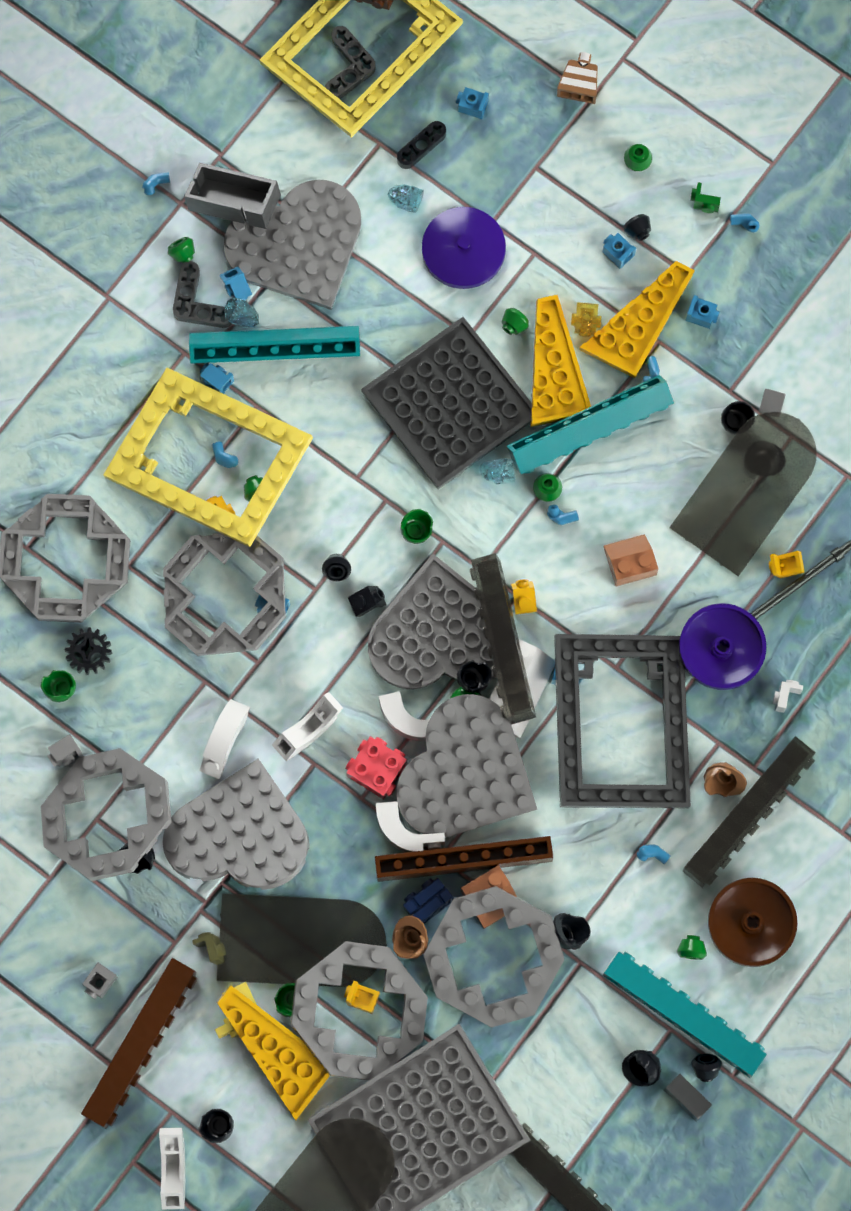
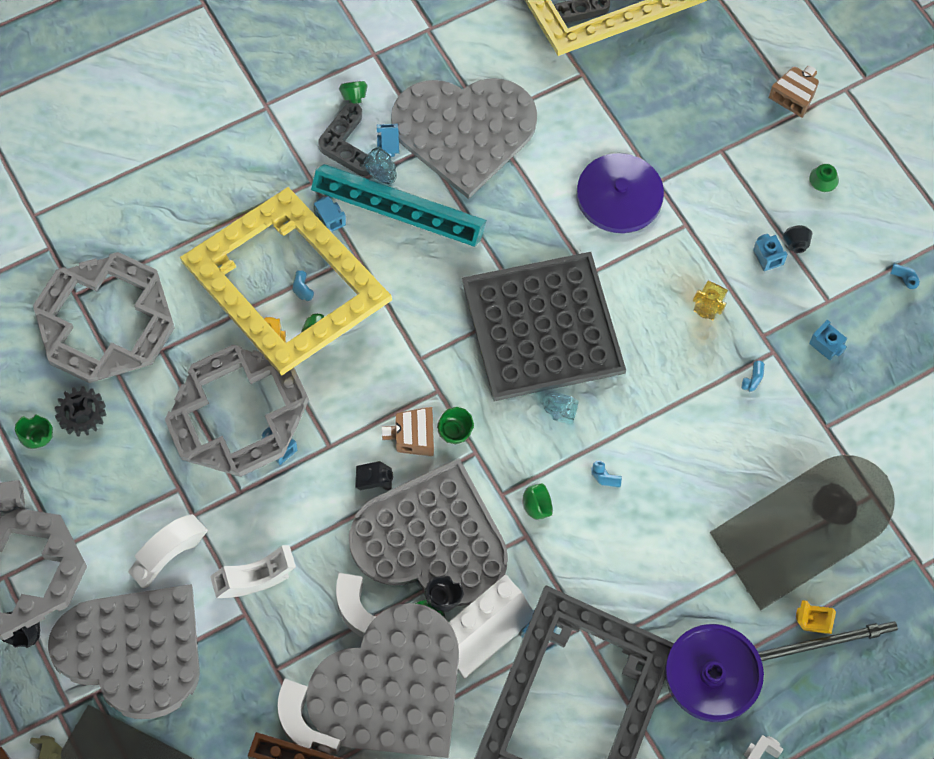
camera: 20 degrees right, 10 degrees down
dark azure arm [142,172,170,195] -> none
dark grey piece [184,163,281,229] -> none
black cone [322,554,351,582] -> none
coral brick [345,736,407,800] -> none
clear light blue rock [387,184,424,213] -> none
black beam [397,121,446,169] -> none
dark azure brick [456,87,489,119] -> none
clear smoke brick [470,553,536,725] -> none
green cone [501,308,529,335] -> none
teal brick [507,375,674,474] -> none
yellow bracket [511,579,537,614] -> none
yellow wing [531,295,591,427] -> none
green cone [533,473,562,502] -> none
yellow wing [579,261,695,378] -> none
nougat slope [603,534,658,586] -> none
green bracket [690,182,721,213] -> none
black hair [721,401,755,435] -> none
light grey slope [759,389,786,418] -> none
none -> medium nougat torso [382,407,434,456]
none -> green hair [522,483,553,520]

